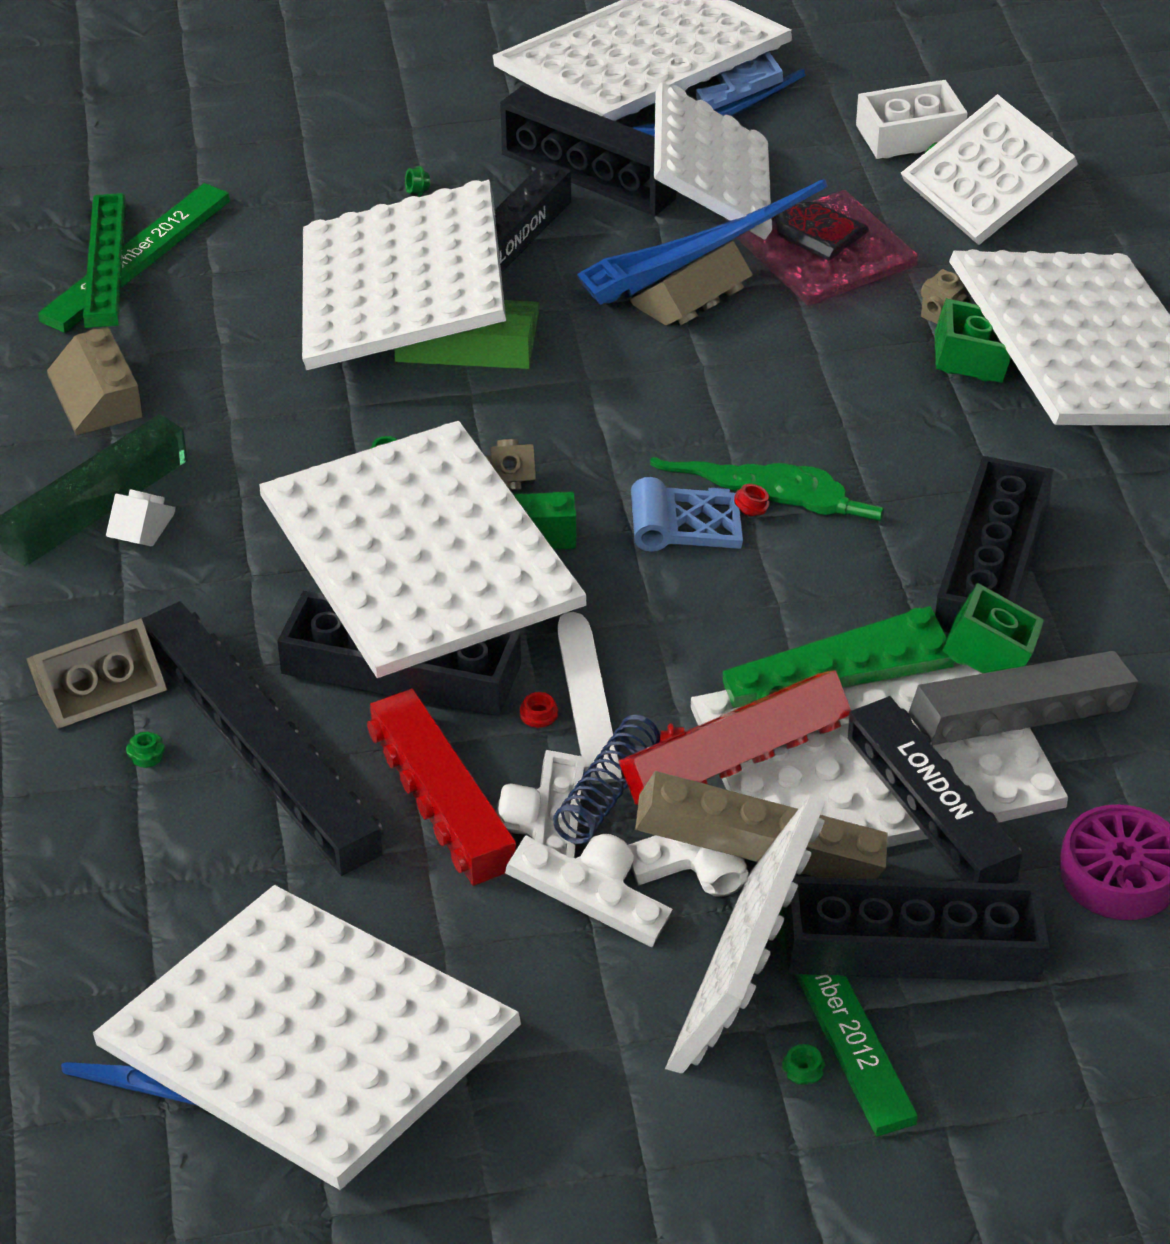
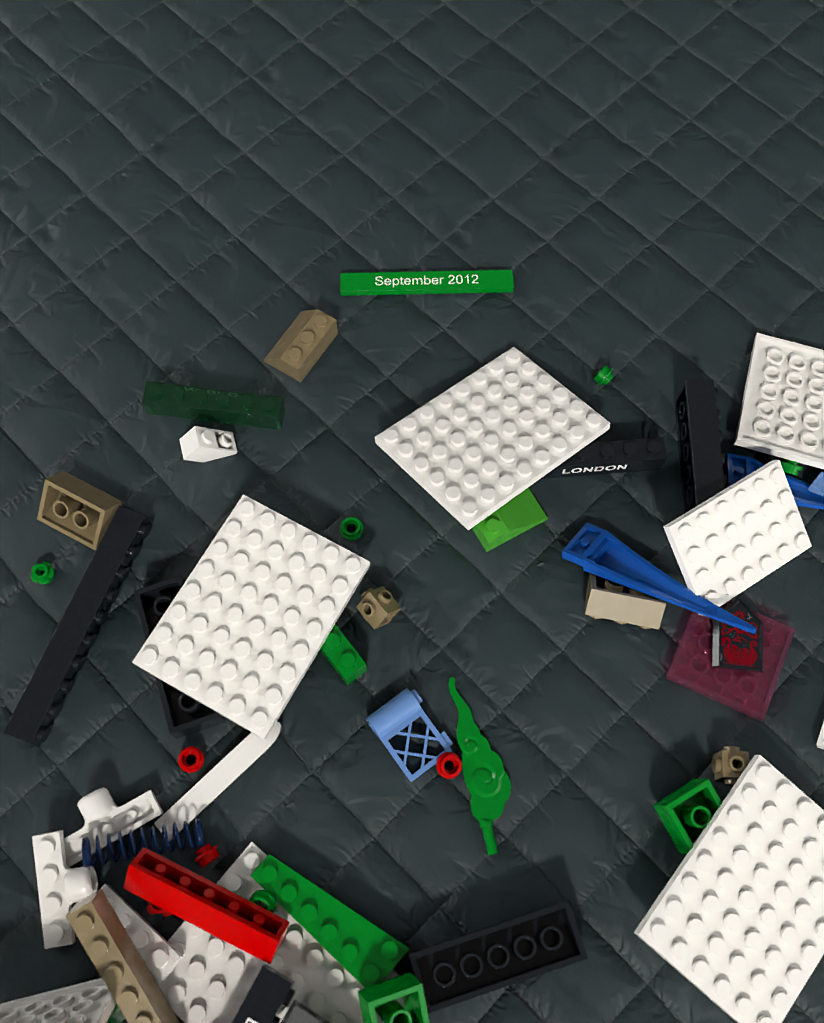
camera: 55 degrees right, 25 degrees up
green tile [83,193,126,328] -> none
red brick [367,688,516,886] -> none

